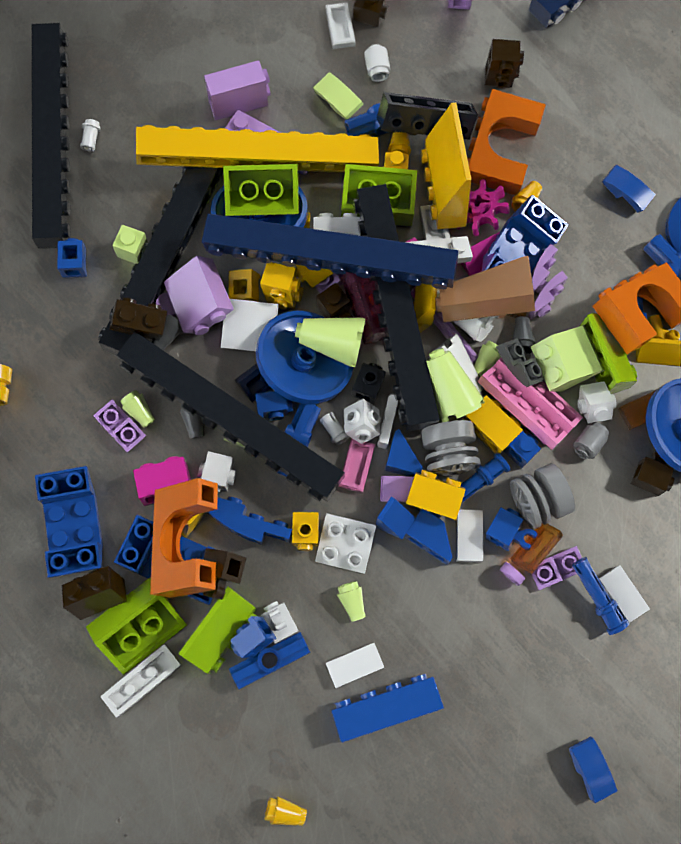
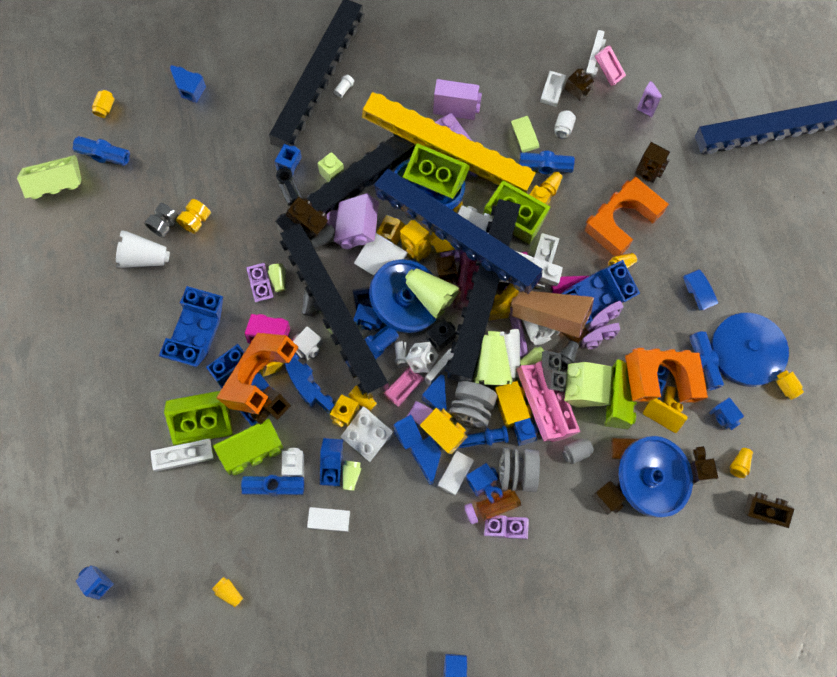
camera: 30 degrees right, 5 degrees down
dark brown brick [62,566,127,620] -> none
brick [230,616,277,658] -> none
blue brick [331,673,444,743] -> none
black brick [376,92,478,140] -> none
yellow slope [421,103,471,230] -> none
dark pink gear [456,179,510,236] -> none
blue pin [572,557,629,635] -> none
white brick [577,381,616,423] -> none
white tile [599,565,650,623] -> none
none -> black piece [276,168,303,206]
none -> blue slope [320,438,343,486]
none -> yellow cone [348,384,377,411]

